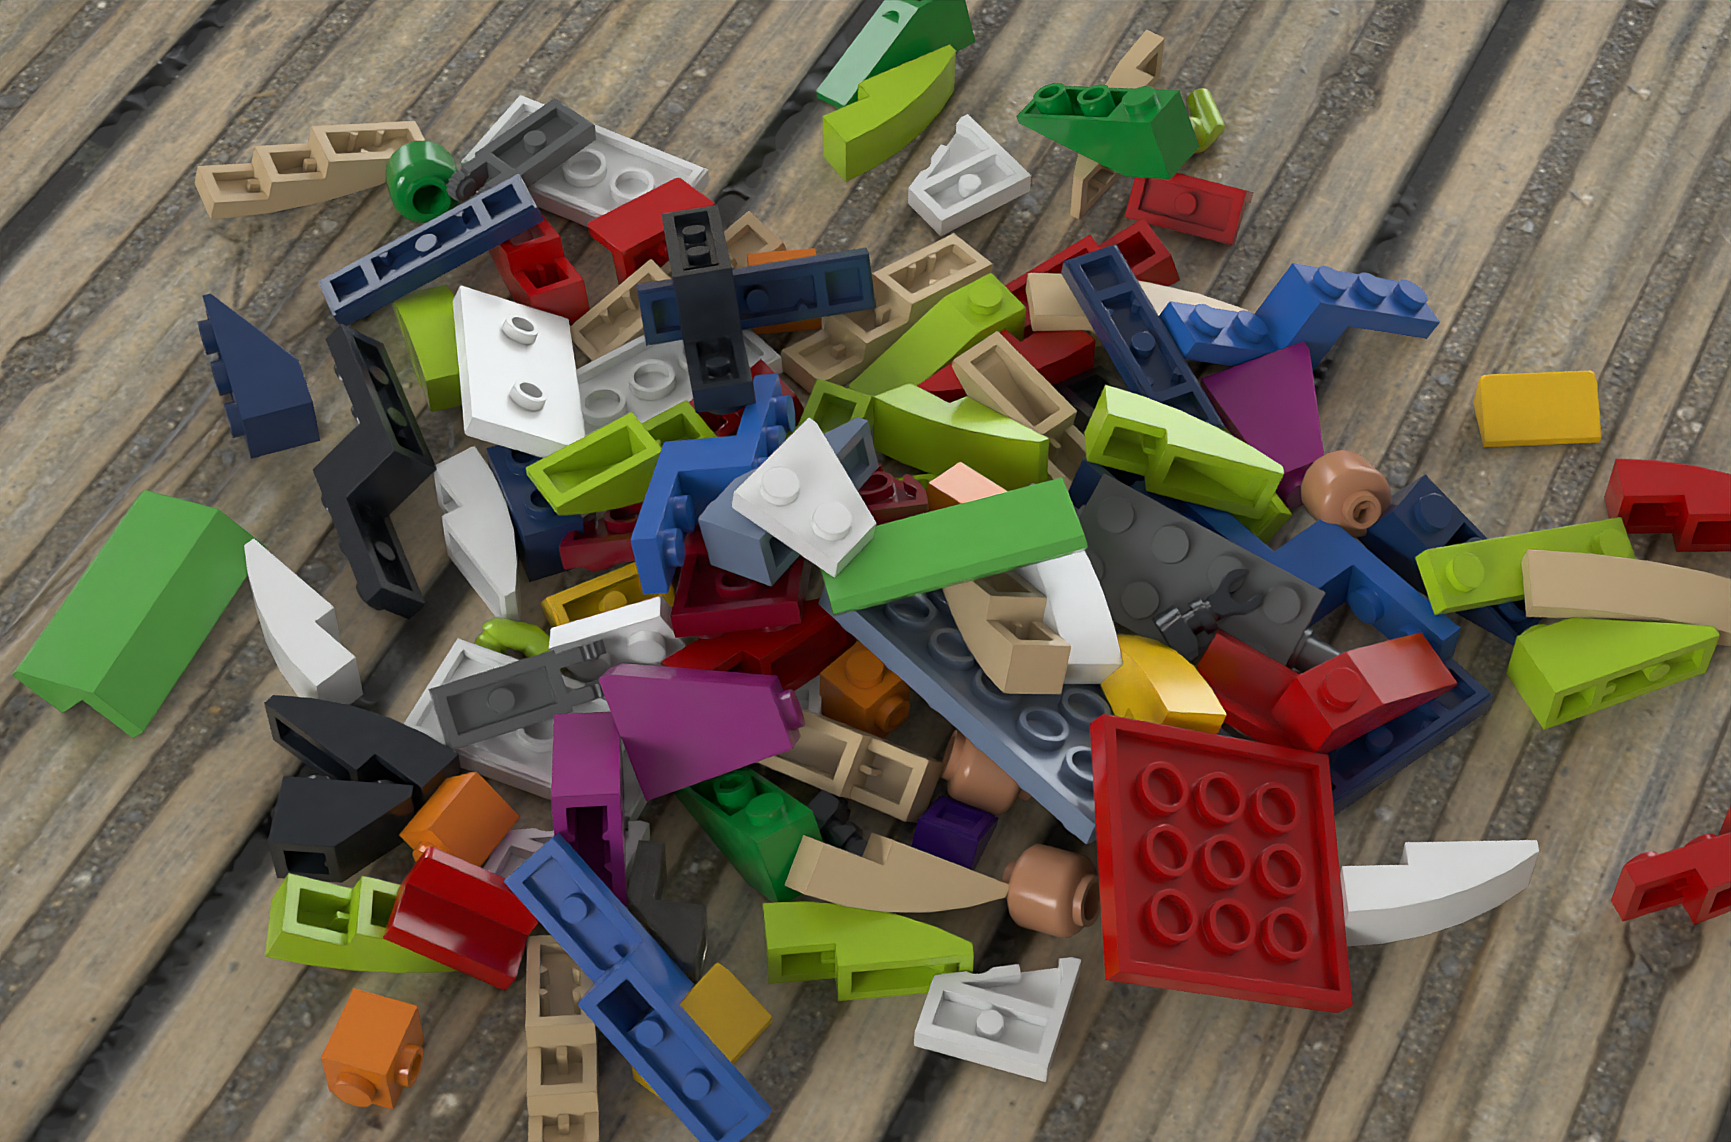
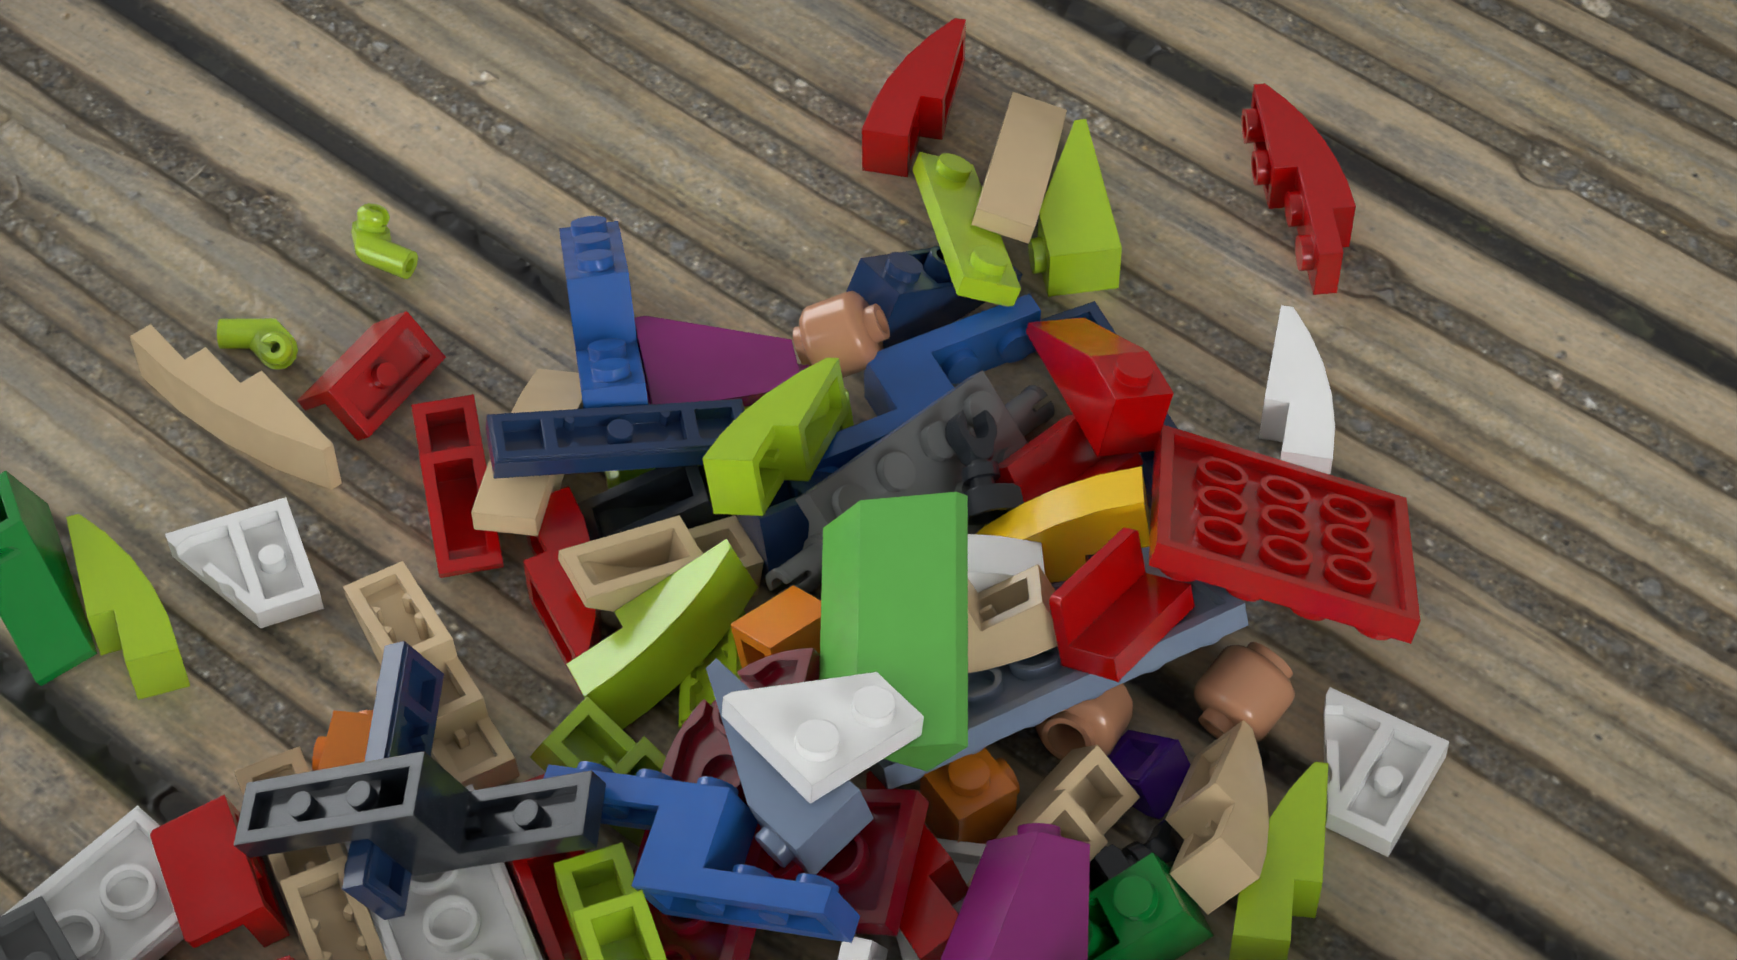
camera: 75 degrees left, 0 degrees up
lime slope [848,273,1026,399] -> none
green slope [1016,83,1199,179] -> none
yellow slope [1473,370,1601,447] -> none
none -> lime arm [351,203,418,279]
none -> red panel [1049,527,1195,682]

